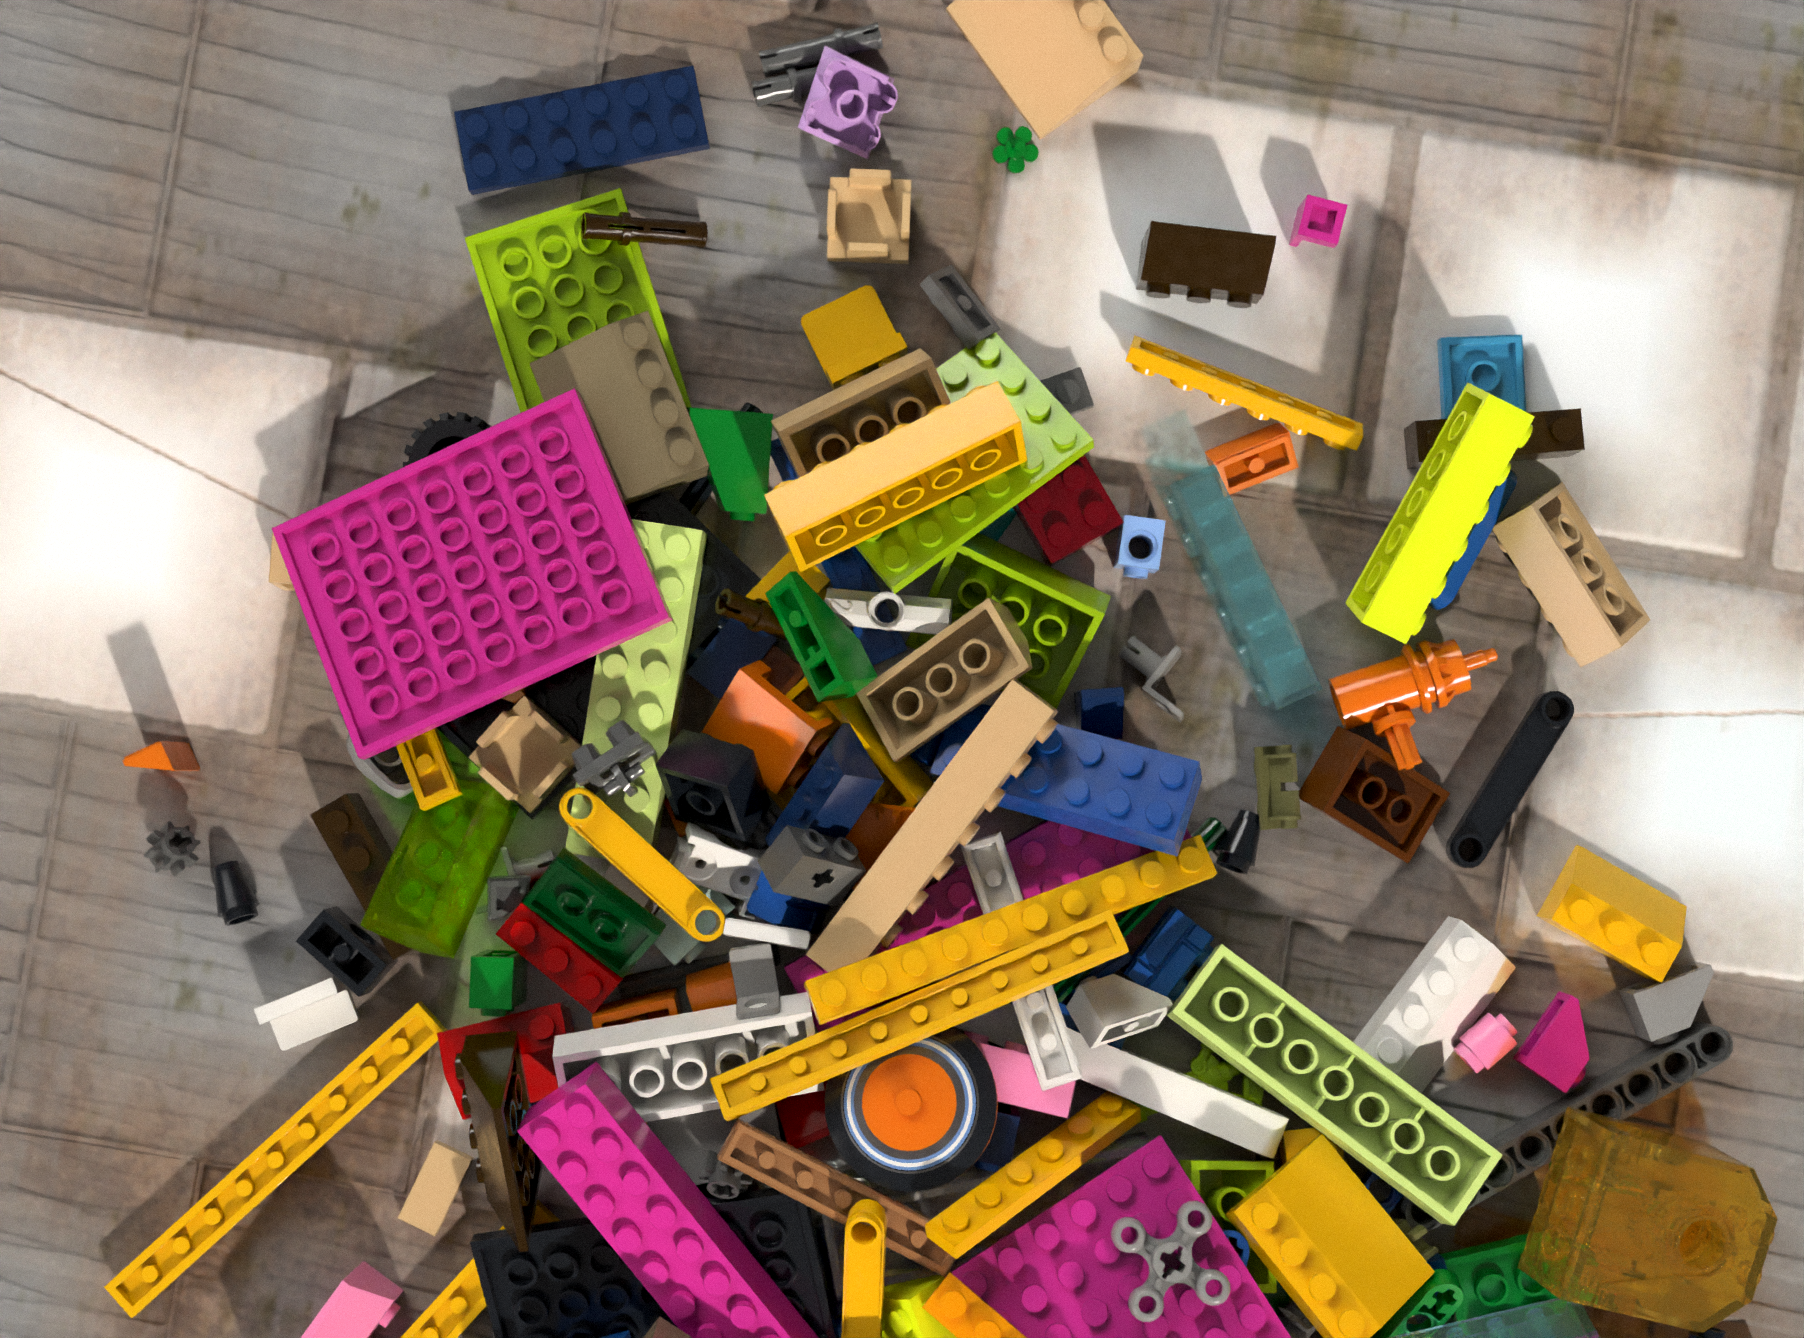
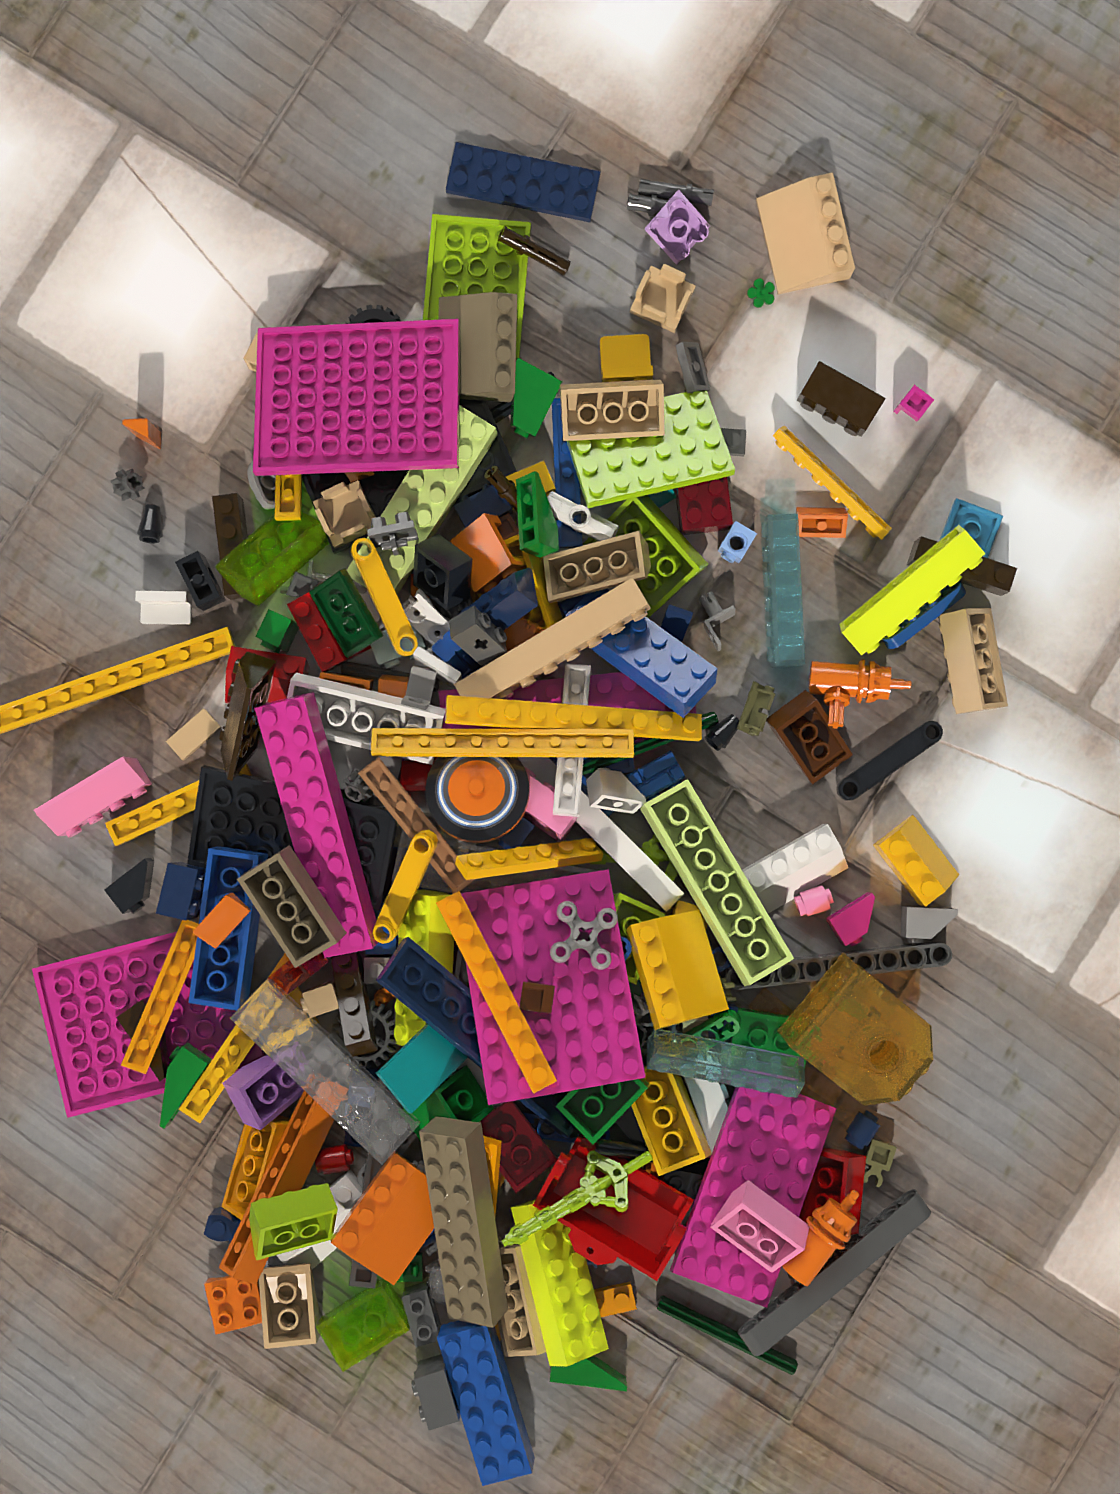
camera: 25 degrees right, 0 degrees up
yellow brick [764,381,1028,572] -> none

